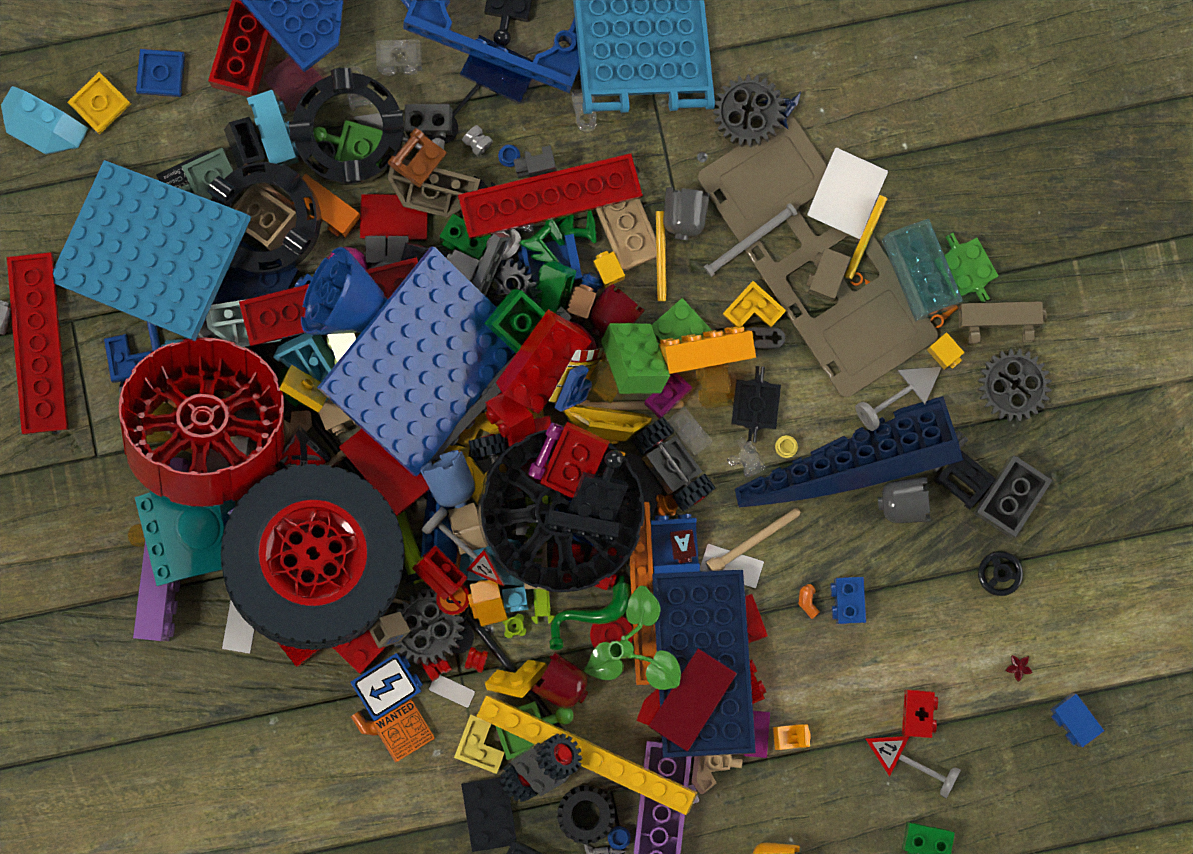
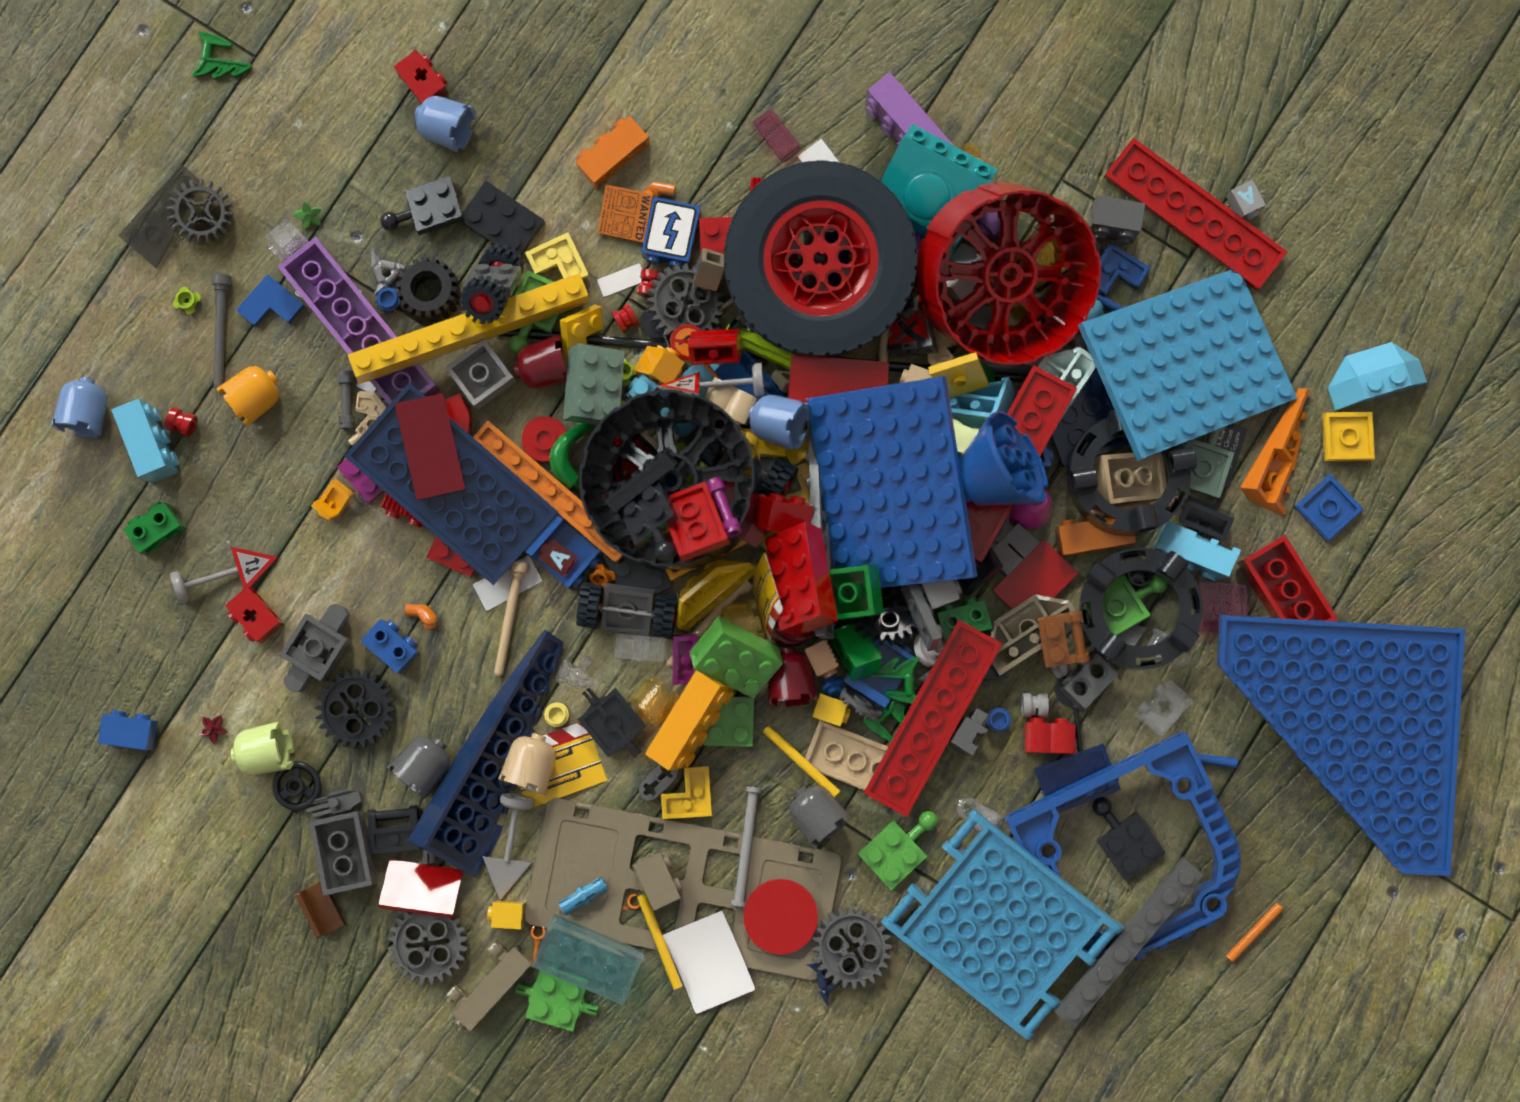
camera: 135 degrees right, 0 degrees up
blue tile [554,365,592,412] -> none
bright green plant [584,585,681,690] -> none
none -> yellowish green cylinder [231,721,294,775]
none -> dark grey brick [279,604,353,692]
none -> reddish brown panel [295,882,346,938]
none -> dark grey piece [306,789,362,817]
none -> black gear [315,669,396,749]
none -> dark grey bar [337,370,355,430]
none -> tile [379,860,463,918]
none -> light grey brick [445,339,517,411]
none -> tan cylinder [498,733,556,795]
none -> yellow sticker [520,722,607,807]
none -> dark azure pin [558,876,609,915]
none -> sand green brick [563,343,625,425]
none -> orange brick [575,116,650,189]
none -> red tile [743,879,818,954]
none -> clear pink tile [752,108,800,161]
none -> dark grey wheel [839,687,882,721]
none -> bright green plate [858,811,938,890]
none -> red brick [1023,718,1075,754]
none -> dark grey brick [1087,195,1145,245]
none -> orange wedge [1240,388,1311,515]

